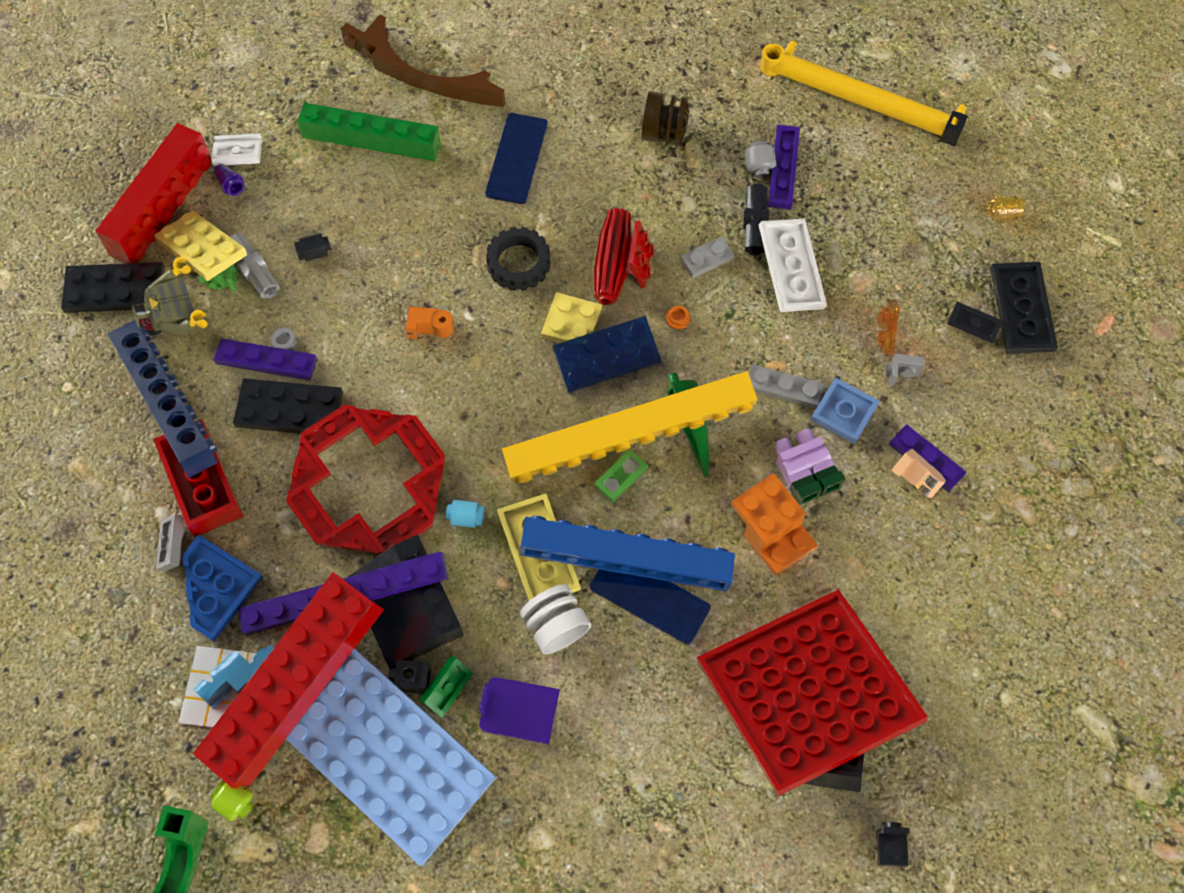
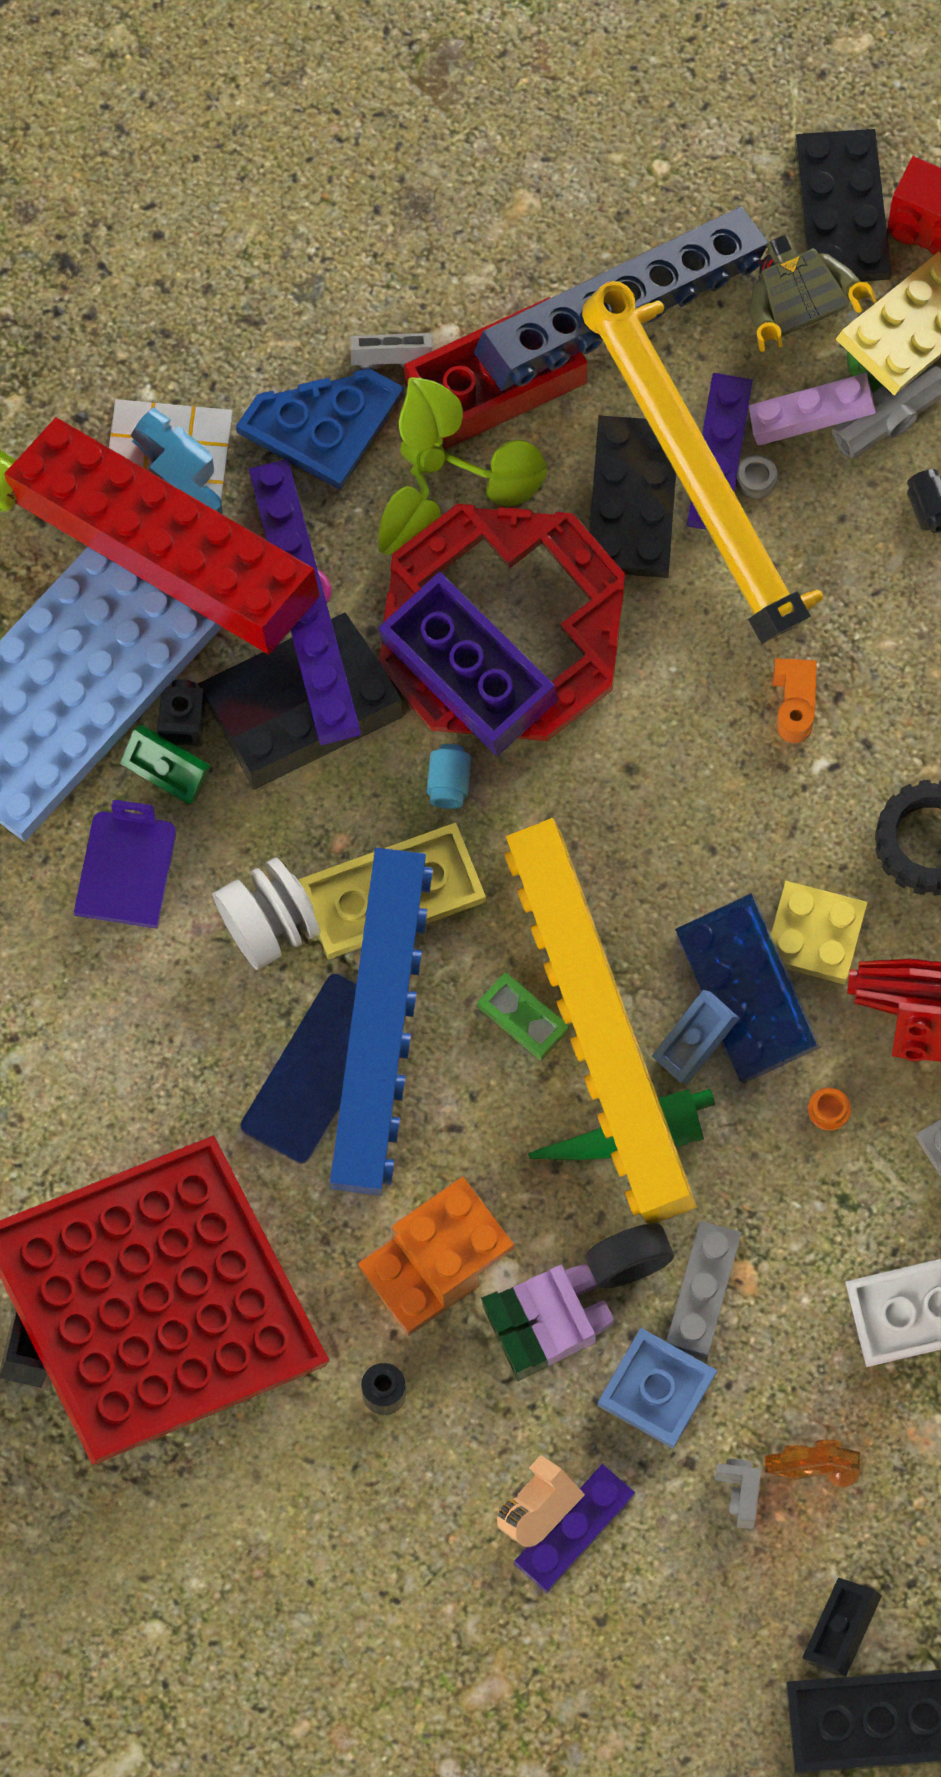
camera: 90 degrees right, 5 degrees up
none -> black brick [361,1363,406,1415]
none -> lime plant [378,377,548,555]
none -> dark purple brick [378,571,558,757]
none -> yellow piece [582,281,823,644]
none -> black tyre [586,1223,674,1288]
none -> medium blue plate [652,990,739,1084]
none -> lavender plate [749,373,876,446]

